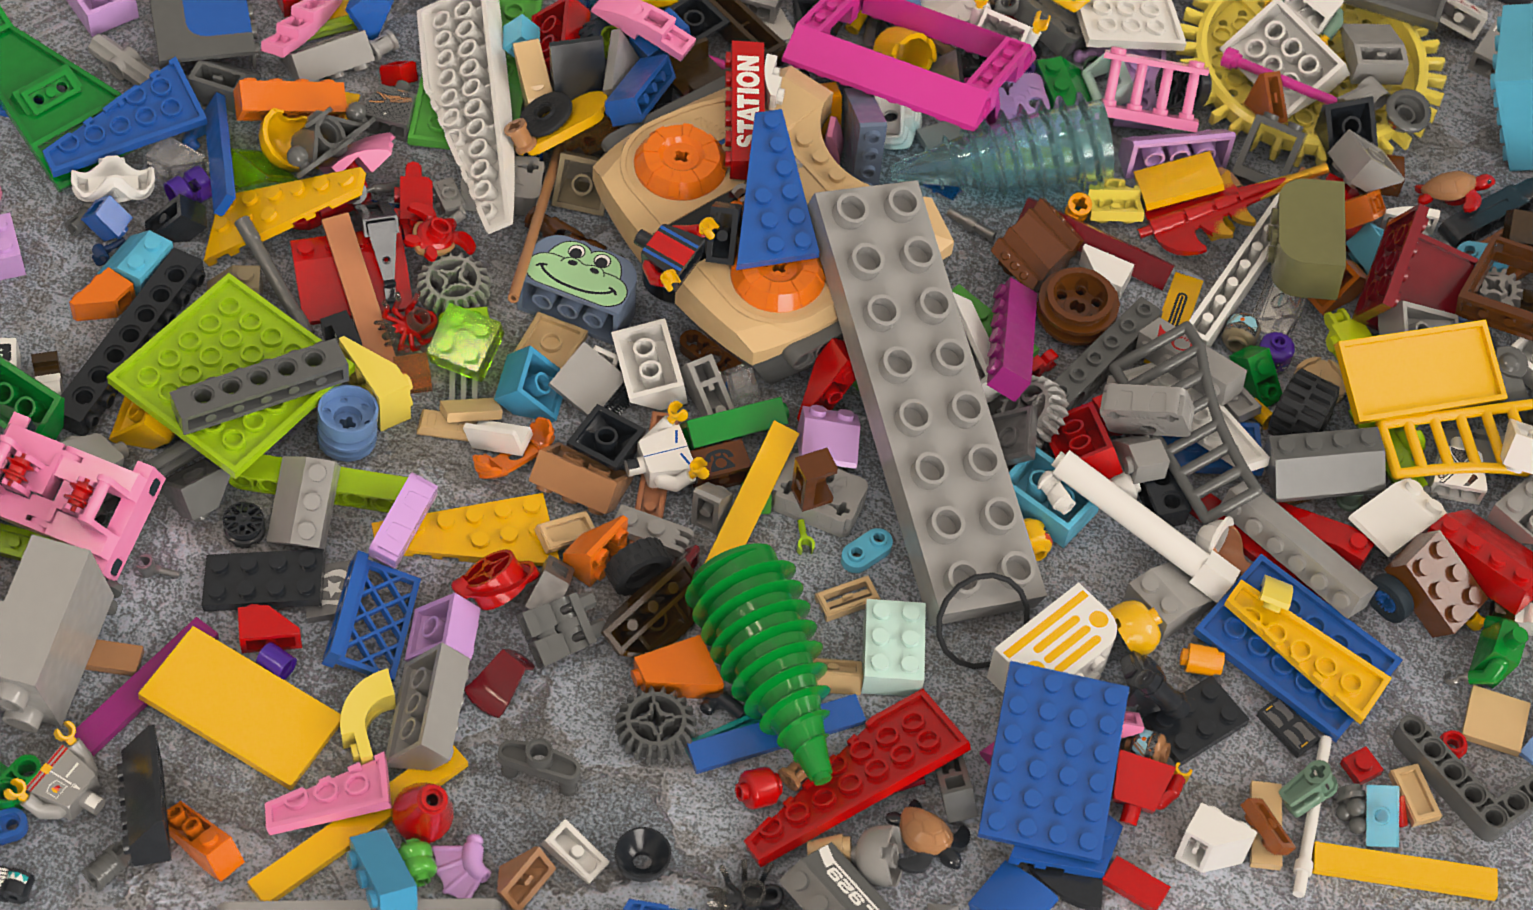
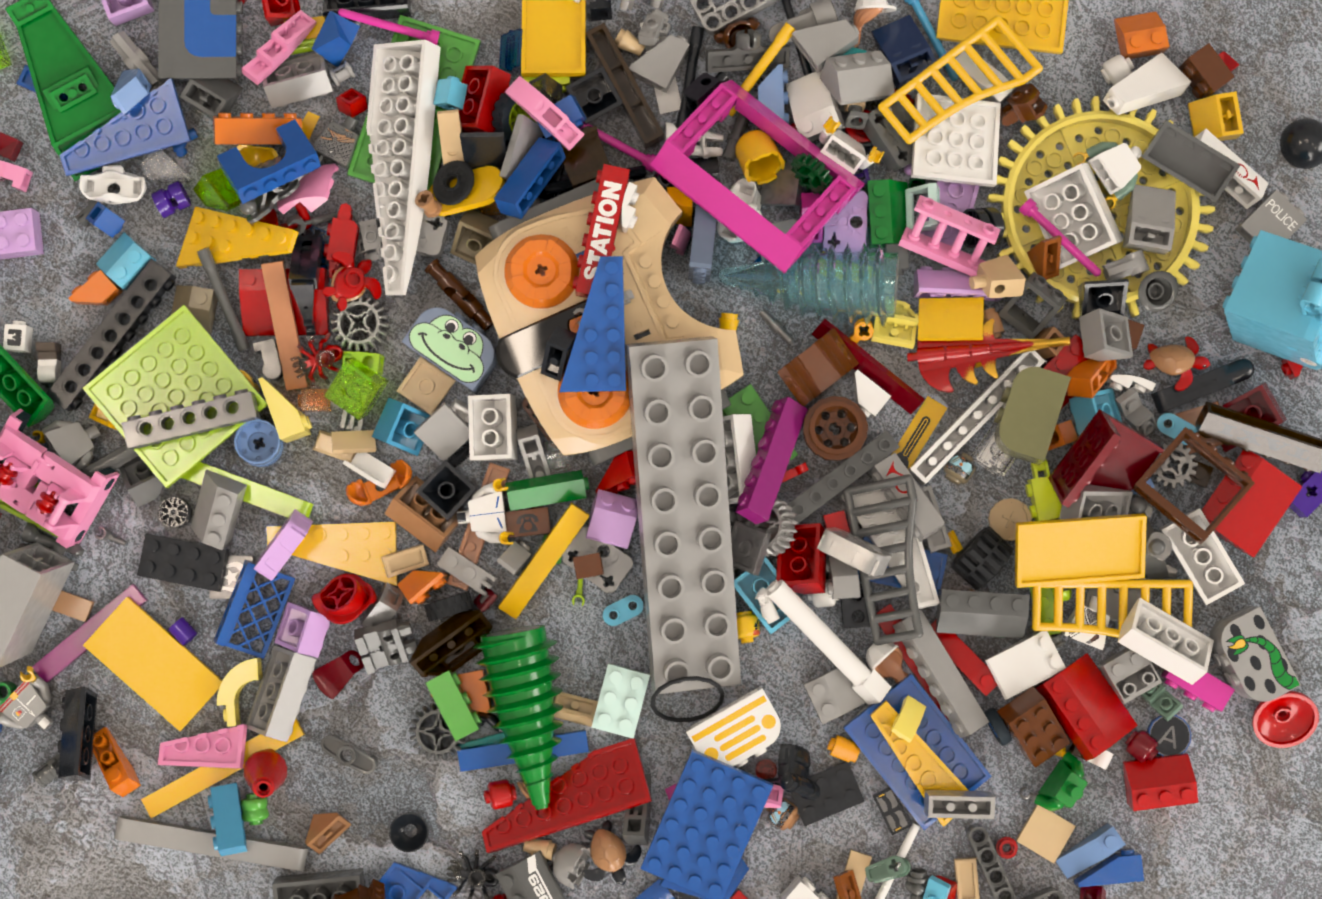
camera: 20 degrees right, 30 degrees up
dark blue hand [92,237,125,266] -> none
black slope [145,194,207,243] -> none
blue tile [204,92,236,216] -> none
red slope [238,604,302,654] -> none
lavender arm [432,834,491,898] -> none
medium nougat piece [508,140,567,303] -> none
white slope [541,819,610,885] -> none
torso [634,217,719,292] -> none
tan tile [815,575,880,622] -> none
yellow cylinder [1108,600,1163,656] -> none
red torso [1112,749,1193,827] -> none
green slope [1229,345,1283,407] -> none
dark purple head [1259,332,1295,373] -> none
red plate [1340,746,1384,785] -> none
none -> slope [110,68,152,114]
none -> blue arch [217,119,321,204]
none -> bright green brick [426,670,482,741]
none -> dark green gear [790,153,833,195]
none -> light grey brick [924,790,995,819]
none -> tan torso [969,255,1026,298]

